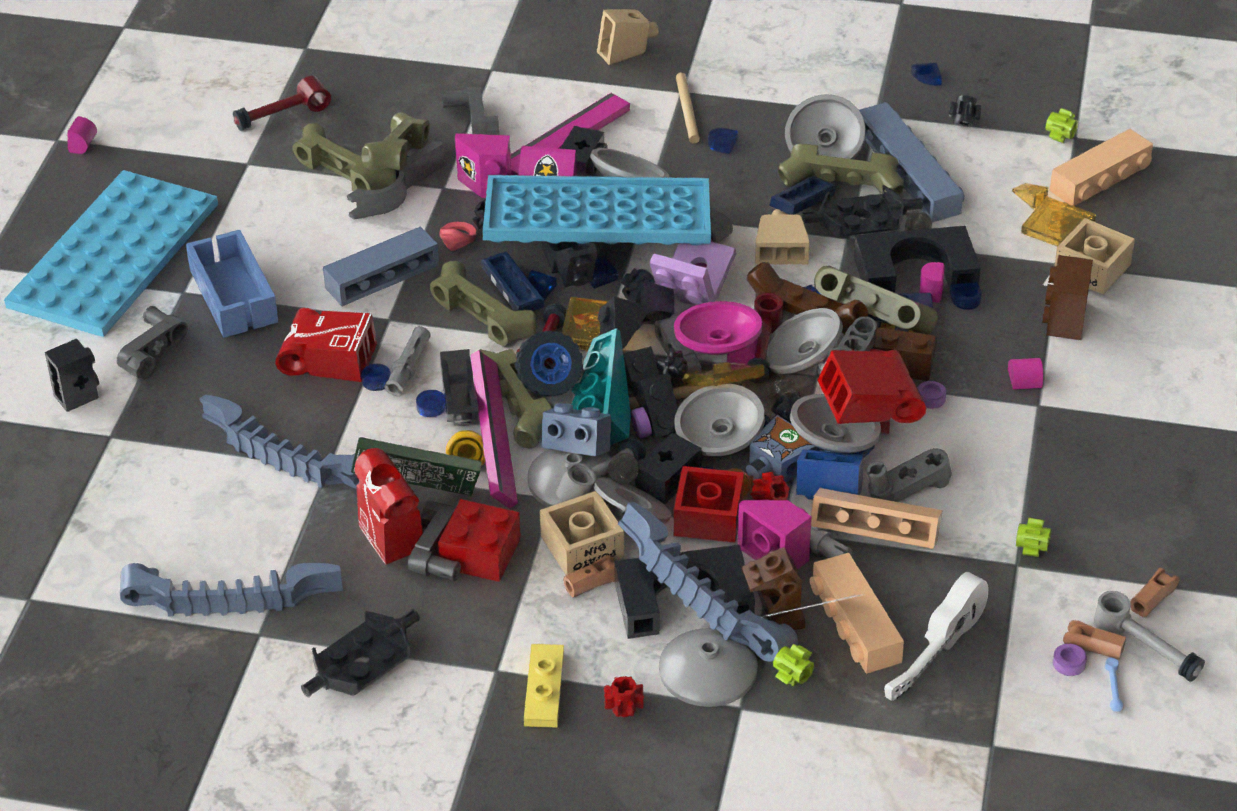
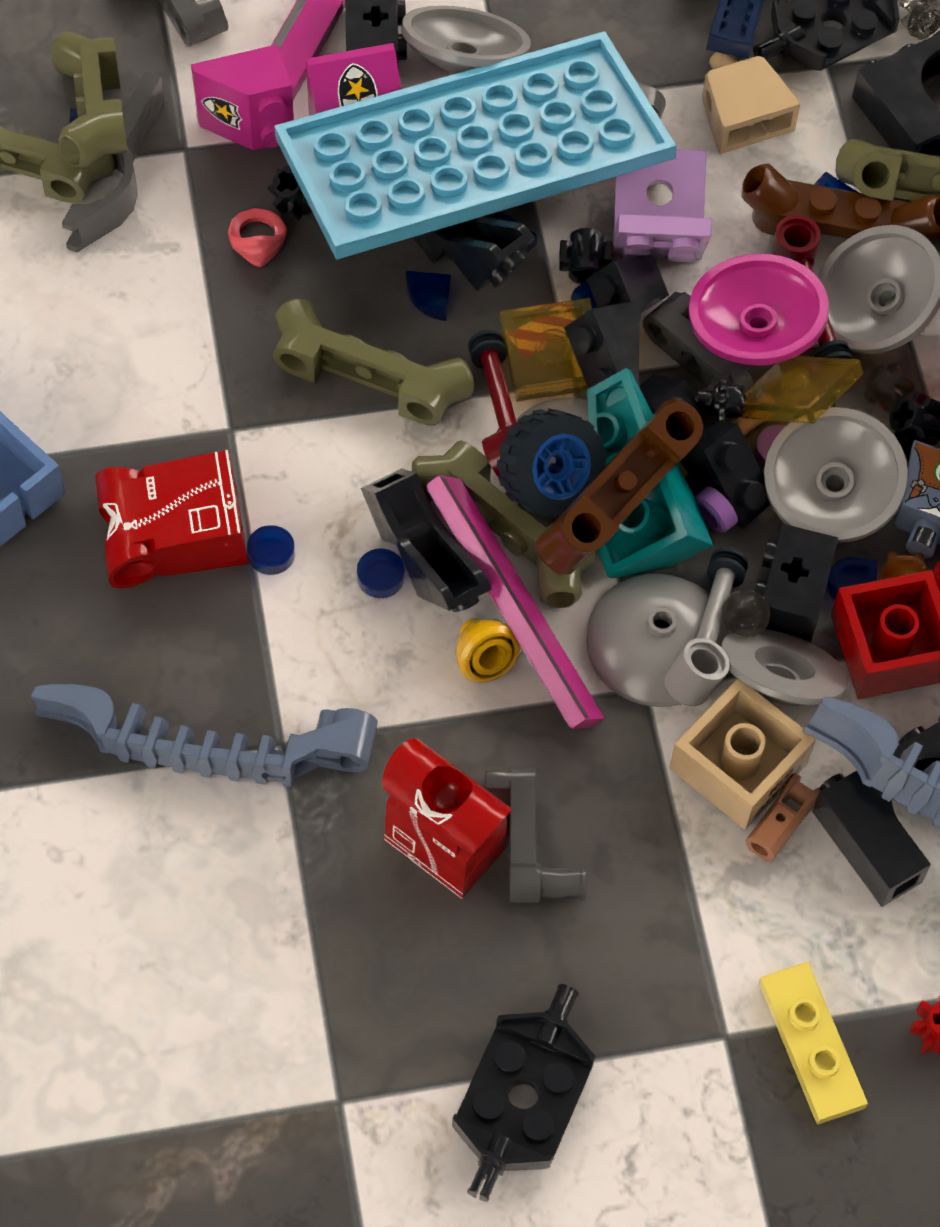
camera: 25 degrees left, 20 degrees up
sand blue piece [120,563,343,617] -> none
sand blue brick [323,226,439,306] -> none
dark green tile [351,437,482,496] -> none
light grey pin [384,326,431,396] -> none
red brick [438,499,521,582] -> none
dark blue plate [481,251,544,311] -> none
sand blue brick [542,403,611,456] -> none
none -> reddish brown plate [536,398,703,575]

